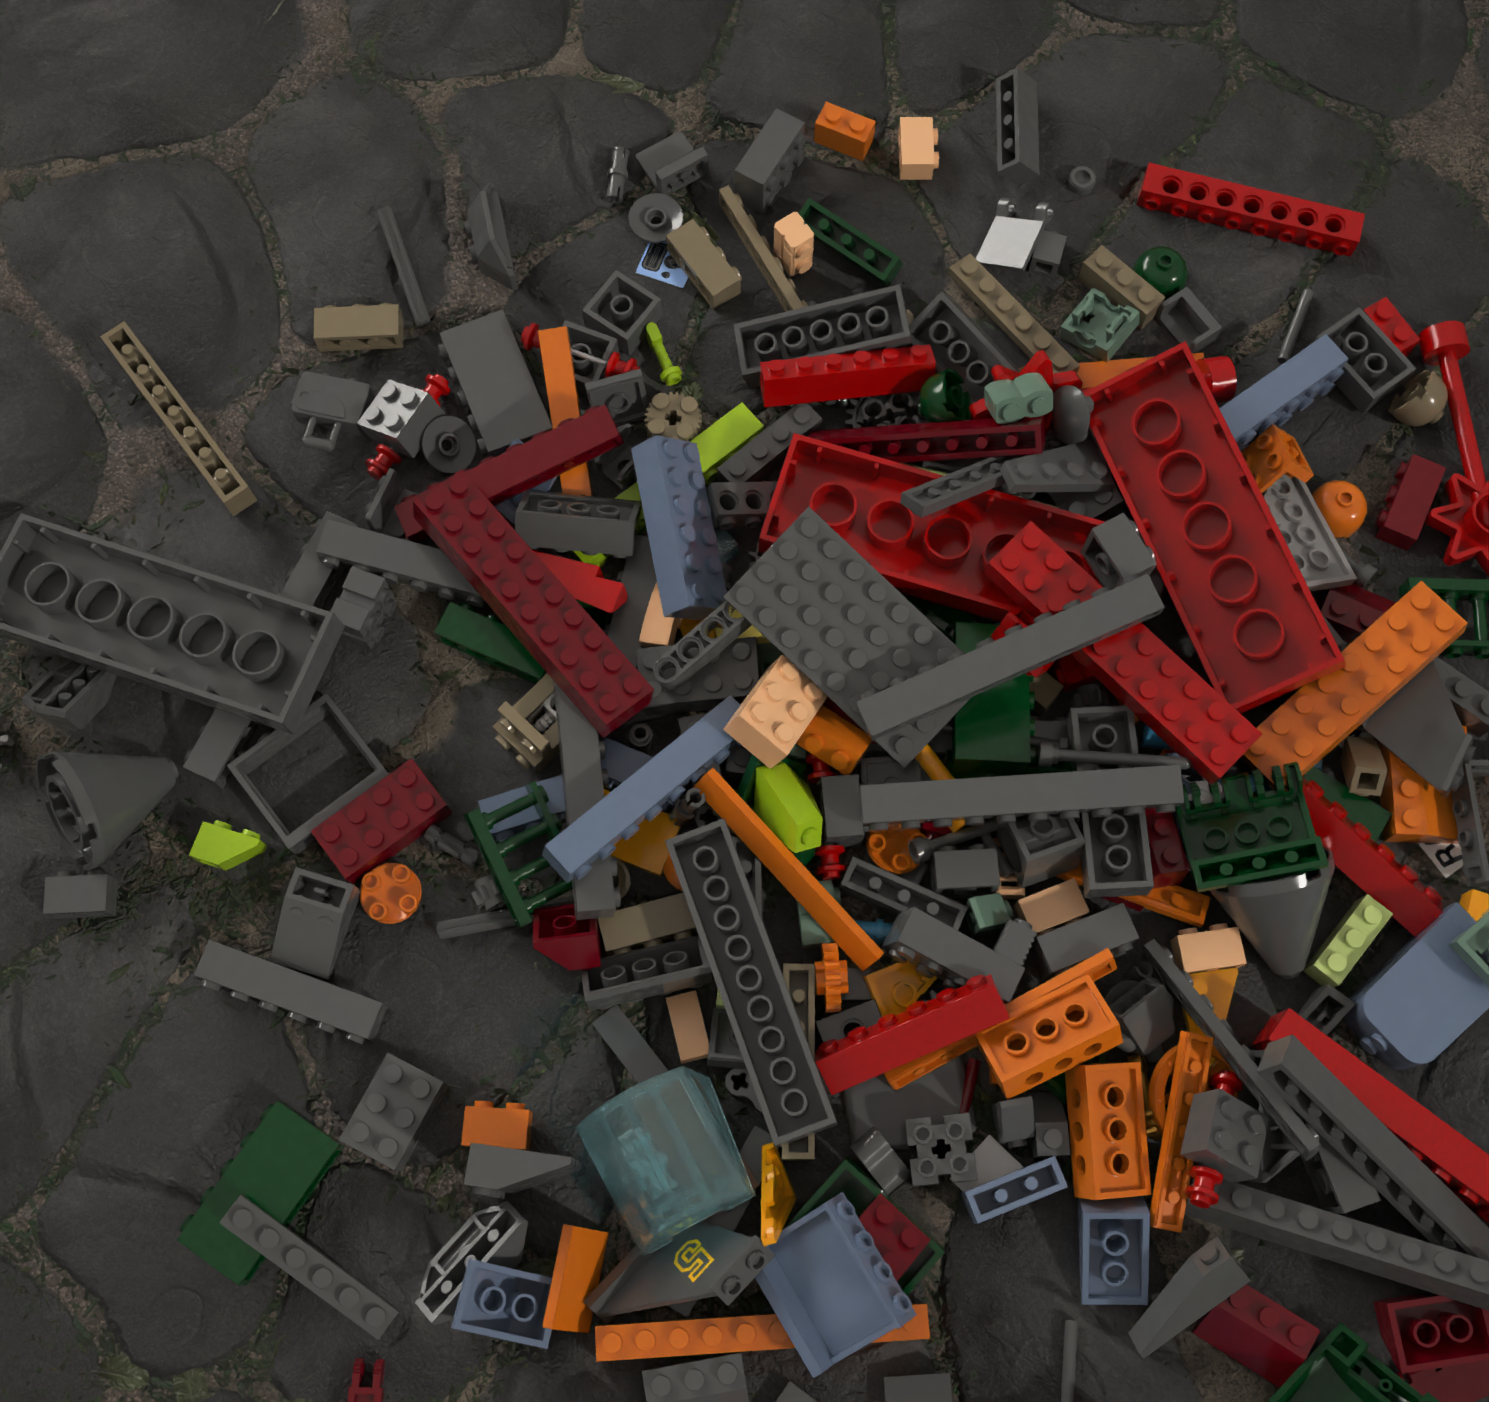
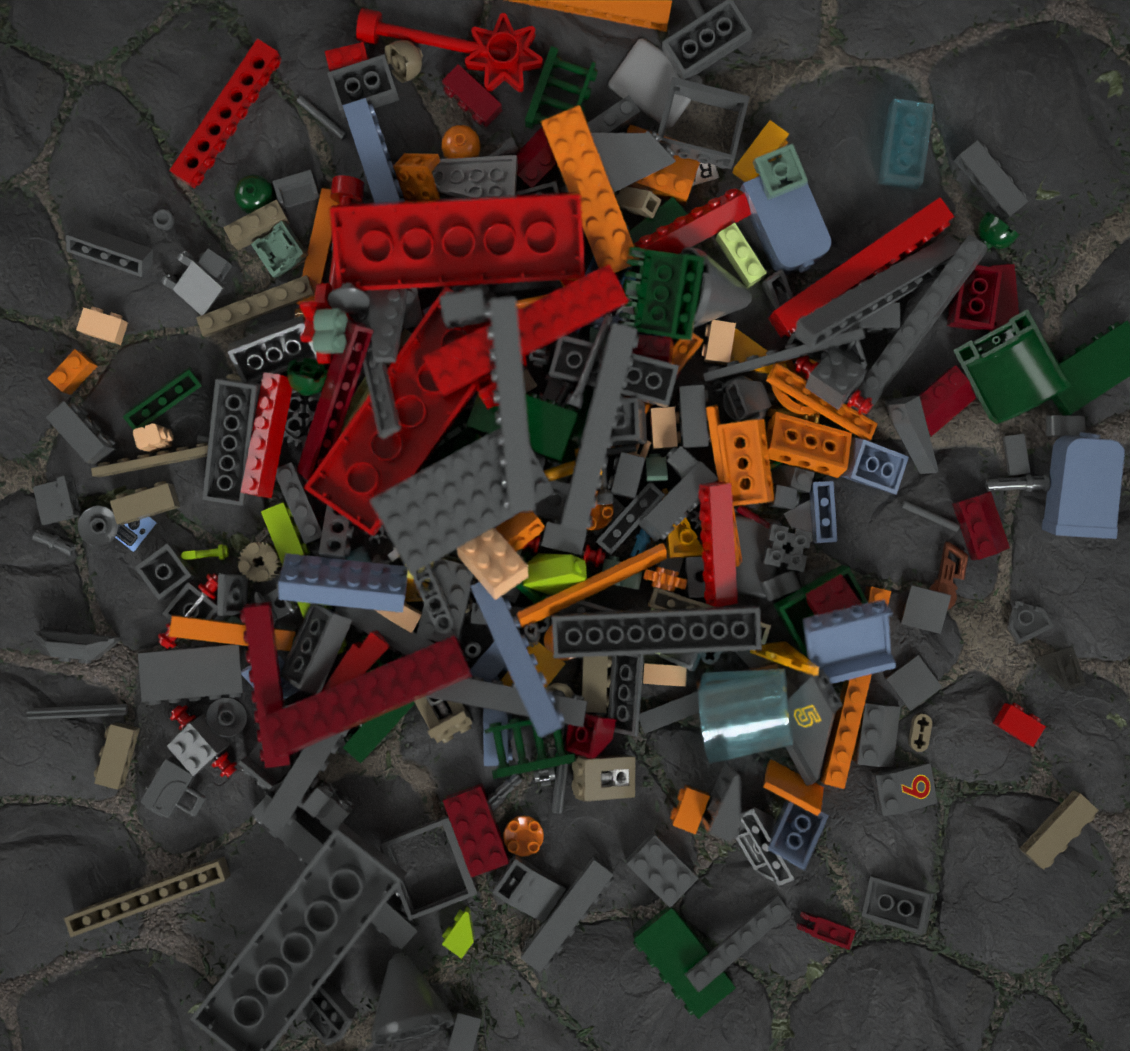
camera: 75 degrees left, 15 degrees up
none -> dark tan brick [572,754,635,801]

